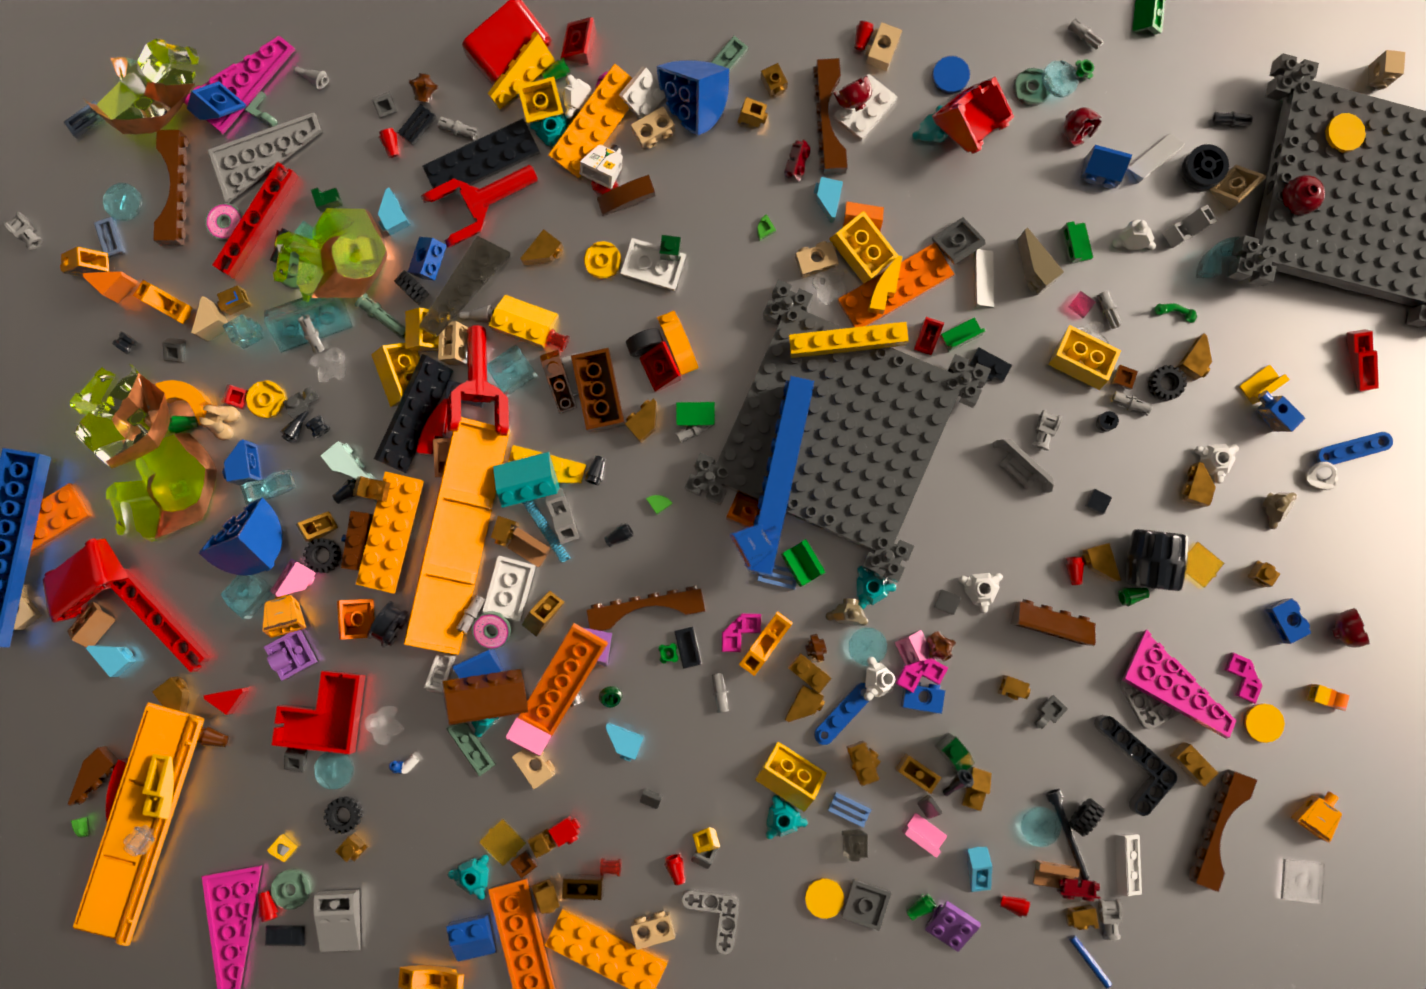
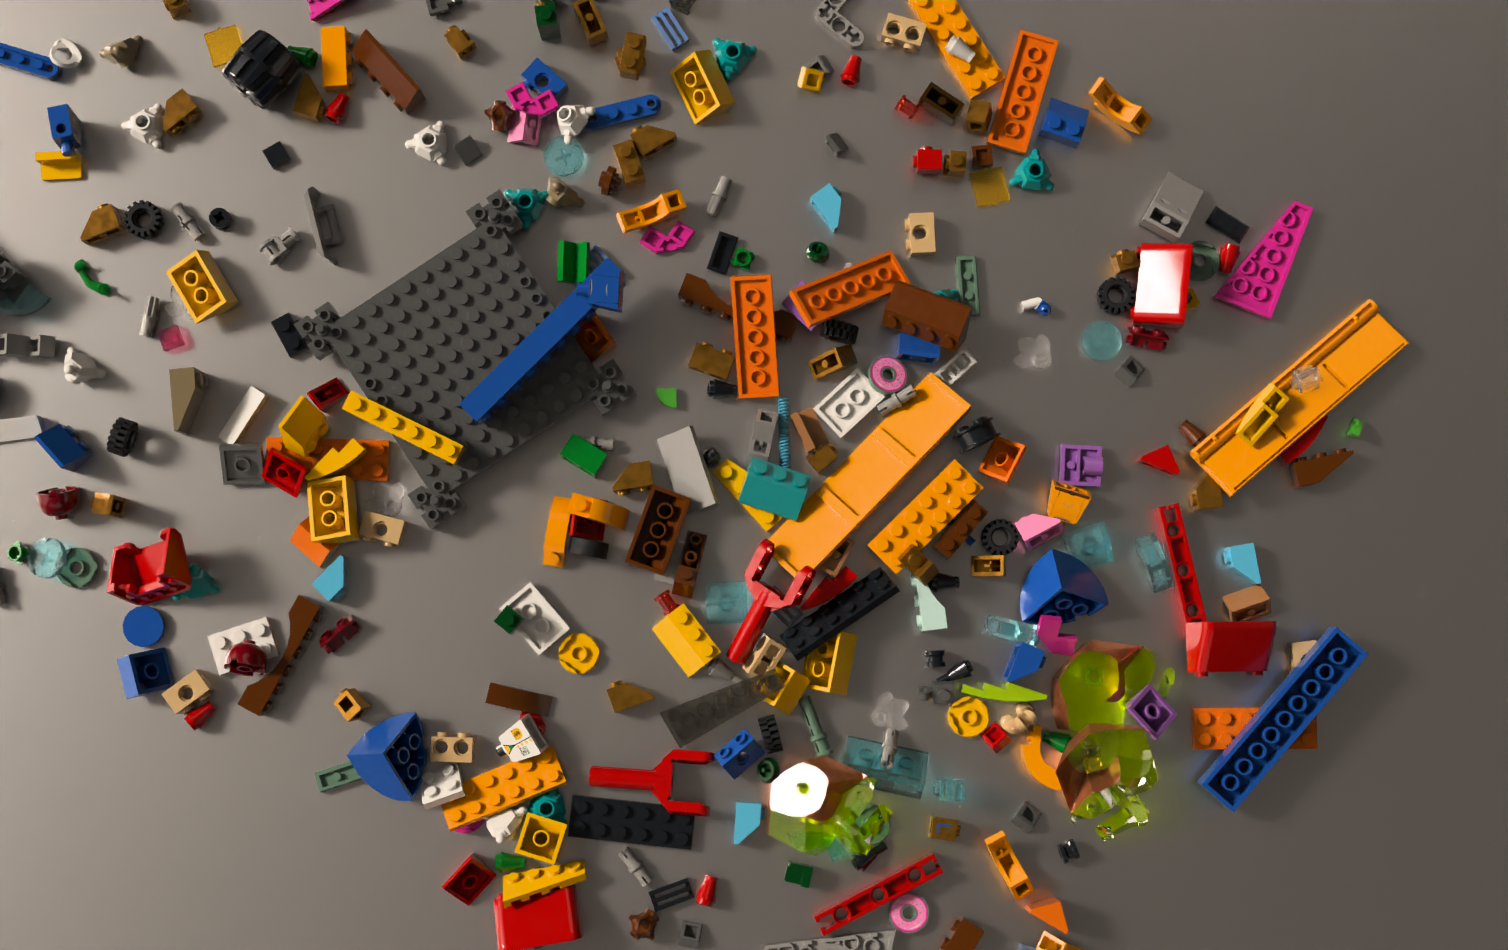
camera: 155 degrees left, 0 degrees up
tan slope [191,296,232,341] -> none
red piece [271,670,366,754] -> none
bright pink panel [506,718,551,756] -> none
bright green tile [757,214,776,241] -> none
pearl gold brick [761,63,788,97] -> none
green panel [940,317,986,352] -> none
green panel [1063,221,1093,264] -> none
reddish brown plate [1112,365,1138,390] -> none
none -> pearl gold slope [90,492,126,518]
none -> black tyre [107,417,139,457]
none -> blue slope [117,647,174,699]
none -> red slope [261,447,311,498]
none -> yellow slope [278,395,329,457]
none -> light orange brick [321,26,354,92]
none -> light orange arch [567,493,630,531]
none -> light grey tile [657,425,719,515]
none -> pearl gold brick [688,341,735,382]
none -> orange plate [730,274,780,398]
none -> dark green hat [757,758,780,784]
none -> black tyre [820,319,859,345]
none -> white cone [945,35,976,63]
none -> lime slope [960,682,1048,702]
none -> dark pink tile [1036,615,1077,655]
none -> dark red hinge [1125,325,1169,351]
none -> medium lavender slope [1126,683,1178,740]
none -> windscreen [1129,243,1193,329]
none -> clear light blue brick [1135,532,1173,594]

